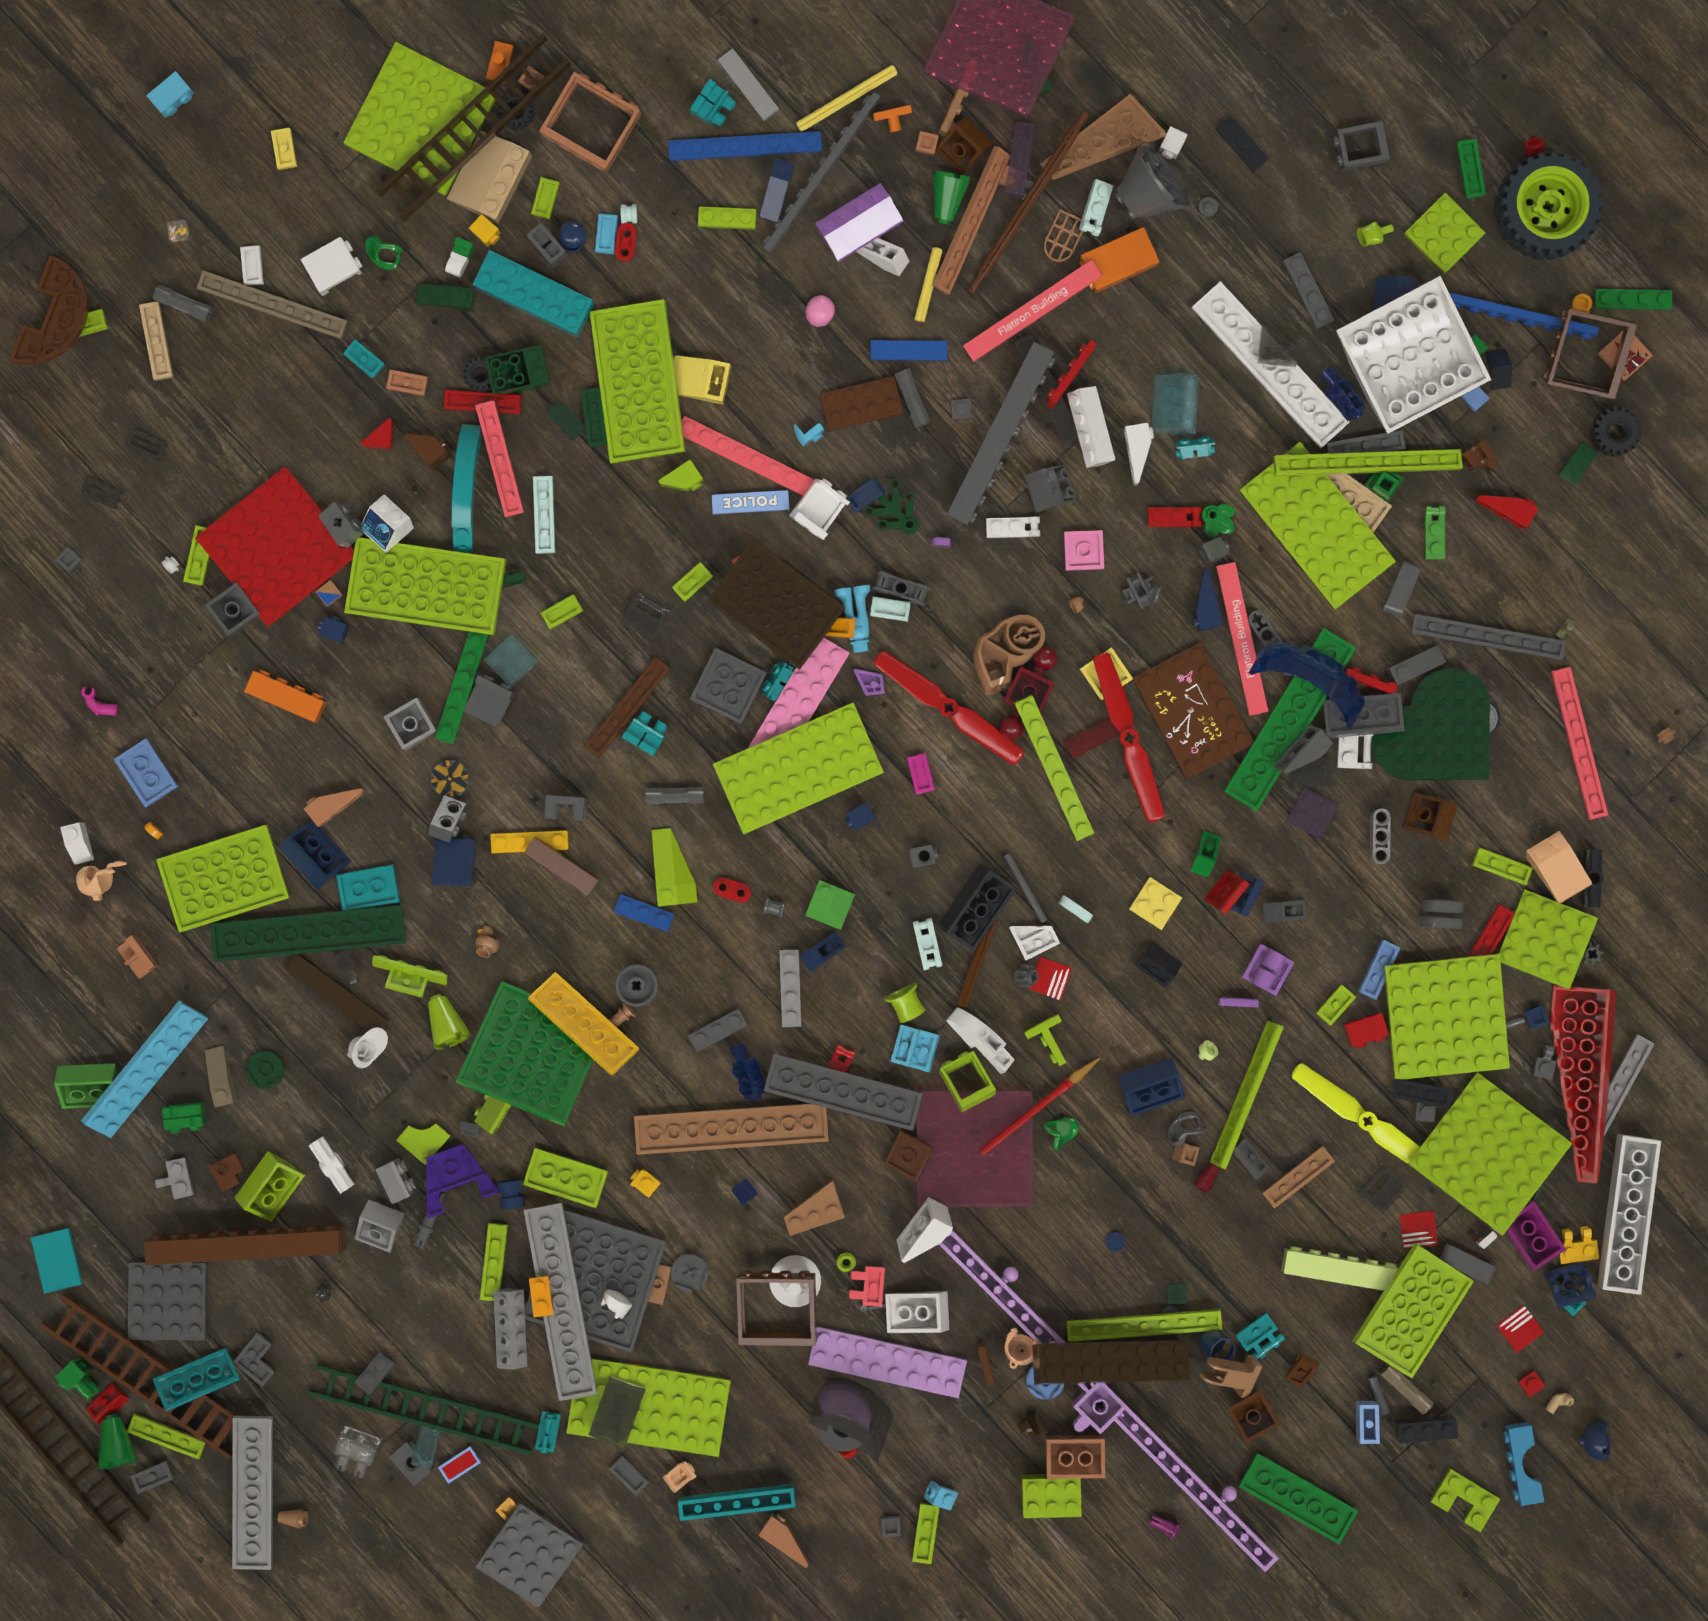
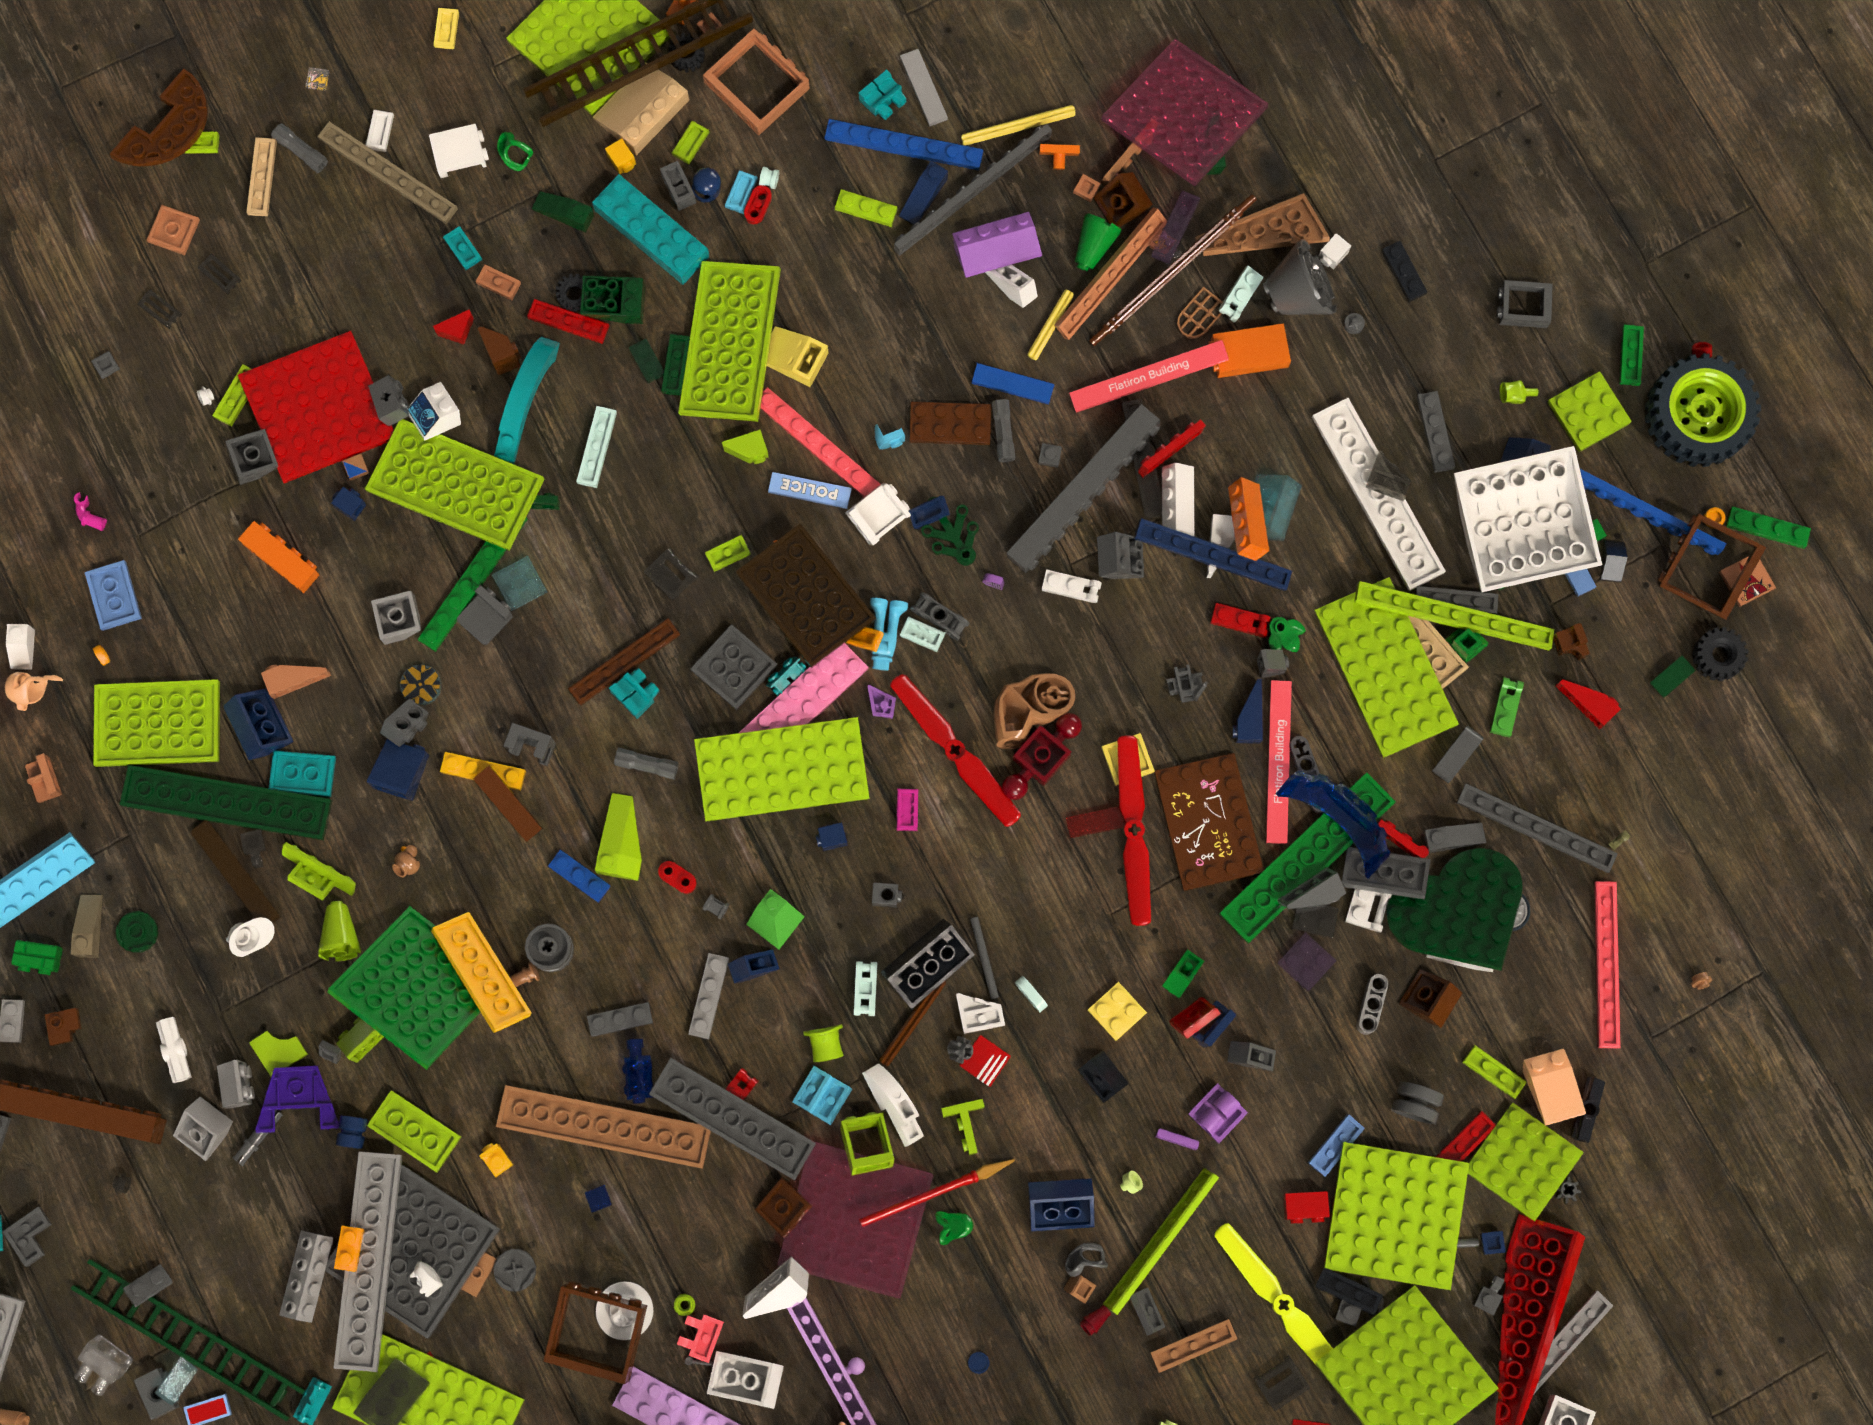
camera: 15 degrees right, 10 degrees down
lime slope [234,1151,305,1222] -> none
leg [445,237,475,277] -> none
coral plate [475,400,524,517] -> none
lime tile [480,1222,508,1301] -> none
lime tile [541,594,583,630] -> none
medium nougat wedge [784,1179,845,1236] -> none
bright pink hair [805,295,835,327] -> none
lime plate [1014,695,1094,841] -> none
bright pink plate [1064,530,1104,571] -> none
medium nougat hinge [1069,597,1085,614] -> none
teal hinge [1174,436,1215,459] -> none
lime plate [1316,984,1356,1026] -> none
clear blue brick [1320,366,1366,421] -> none
none -> nougat tile [147,205,200,255]
none -> dark blue plate [1134,518,1292,591]
none -> orange brick [1228,477,1269,561]

